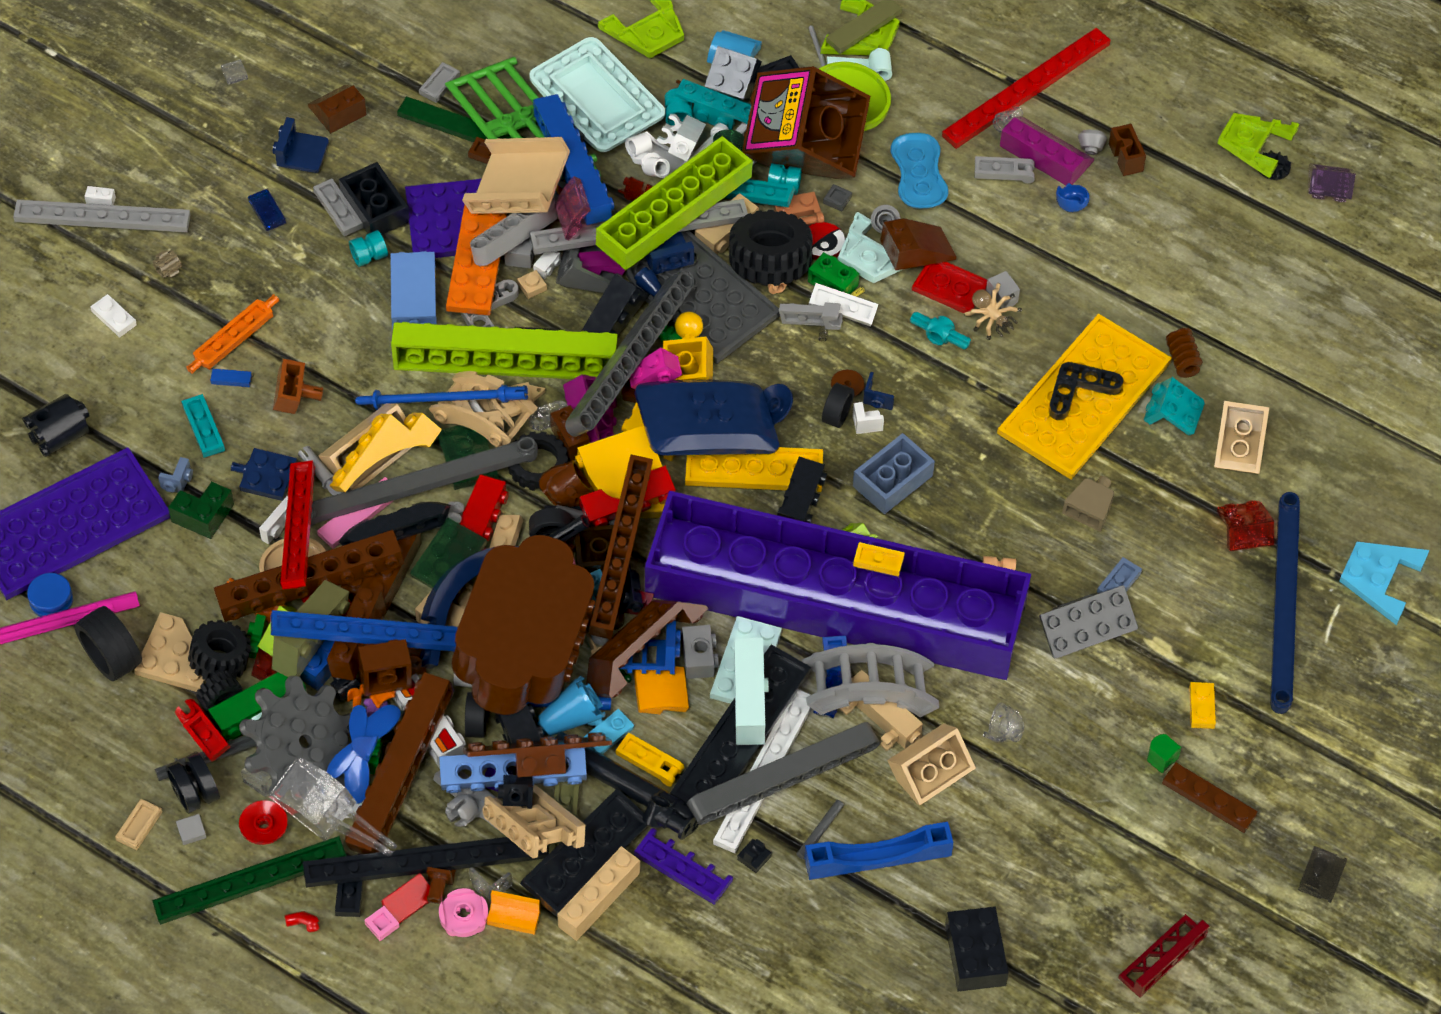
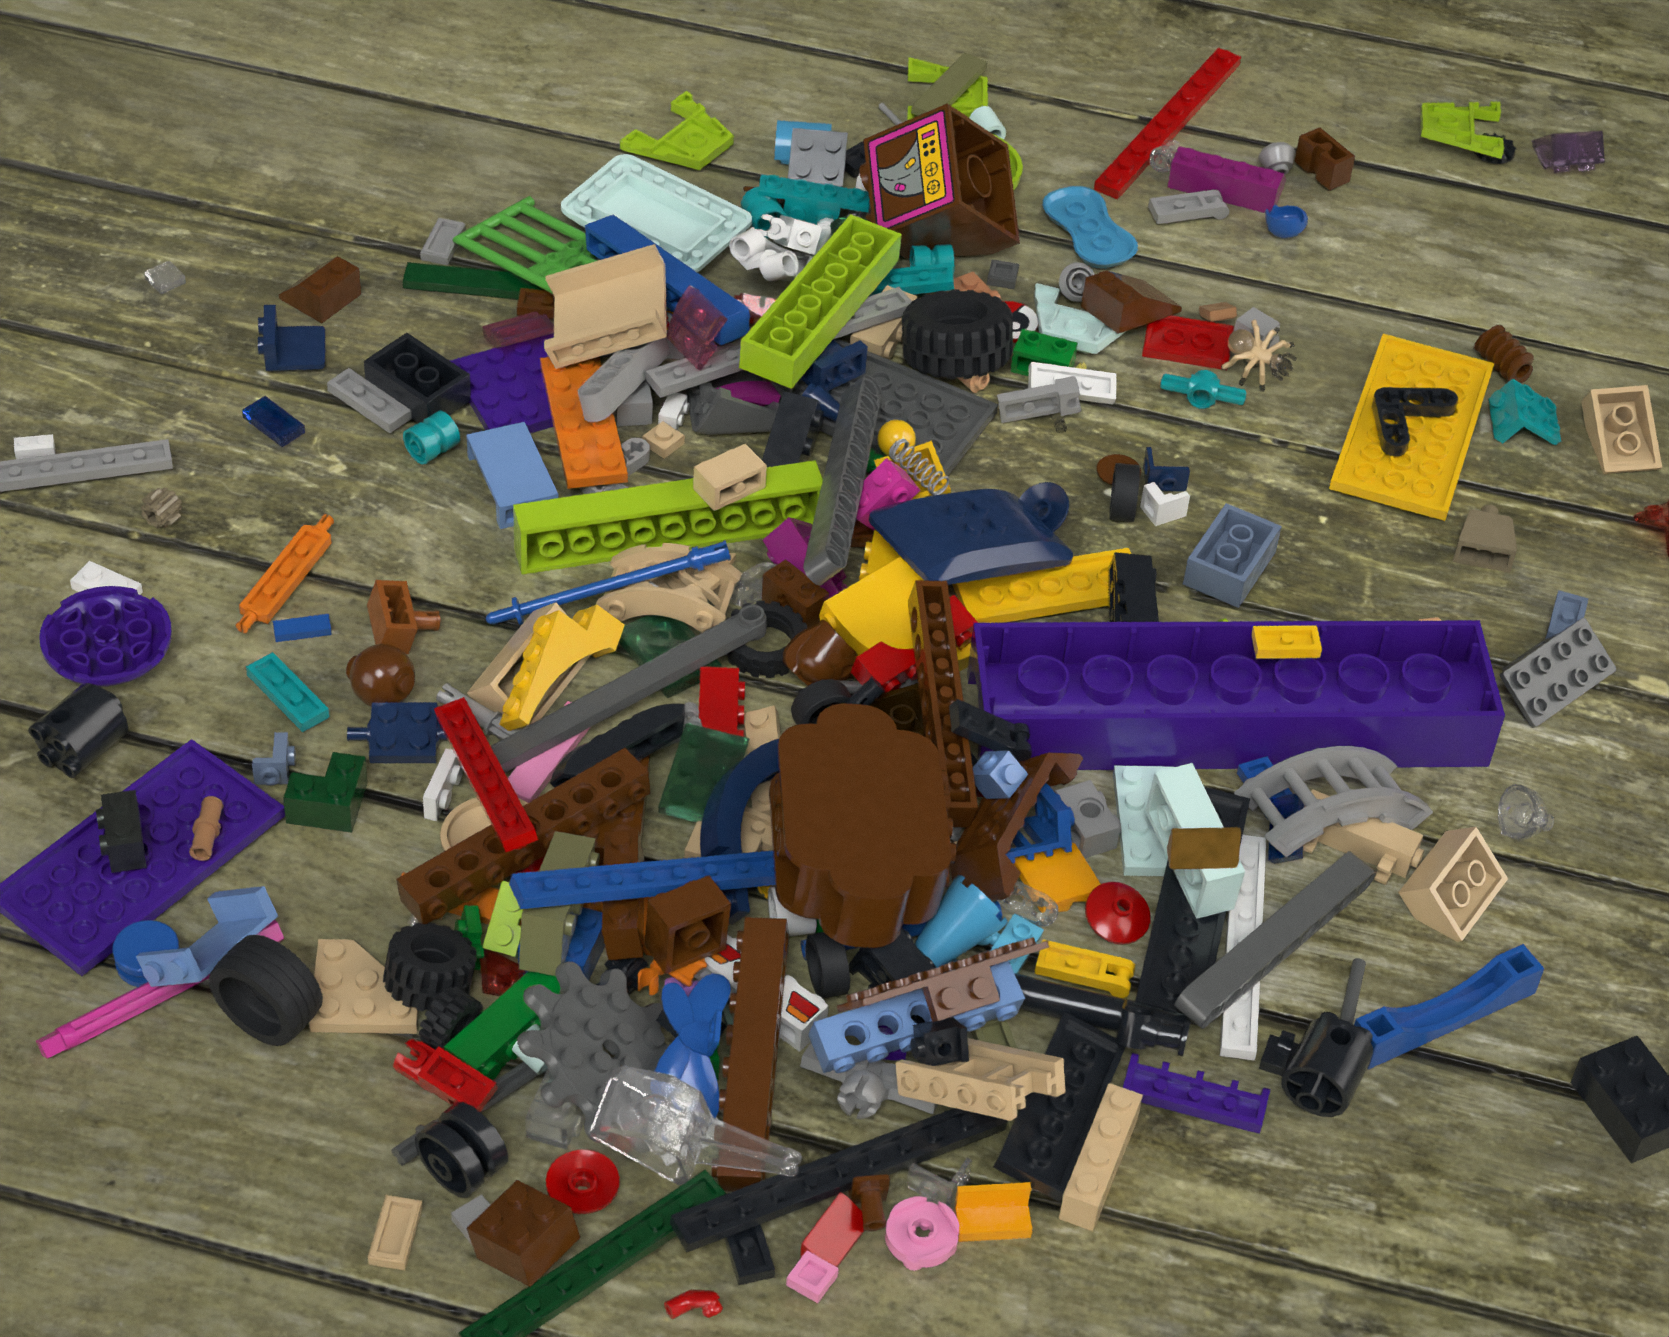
camera: 20 degrees left, 10 degrees down
none -> dark purple brick [39,586,172,687]
none -> pearl dark grey brick [96,790,146,873]
none -> medium blue panel [136,886,278,987]
none -> medium nougat pin [189,796,224,861]
none -> reddish brown brick [346,644,415,707]
none -> reddish brown brick [466,1180,580,1287]
none -> clear pink slope [482,311,554,348]
none -> tan brick [693,443,767,511]
none -> light grey piece [889,438,949,496]
none -> black plate [949,699,1032,761]
none -> medium blue brick [973,751,1028,799]
none -> clear beam [998,881,1058,927]
none -> red dish [1085,882,1151,945]
none -> pearl gold slope [1167,827,1241,869]
none -> medium nougat tile [1199,302,1237,322]
none -> black cylinder [1281,1012,1373,1117]

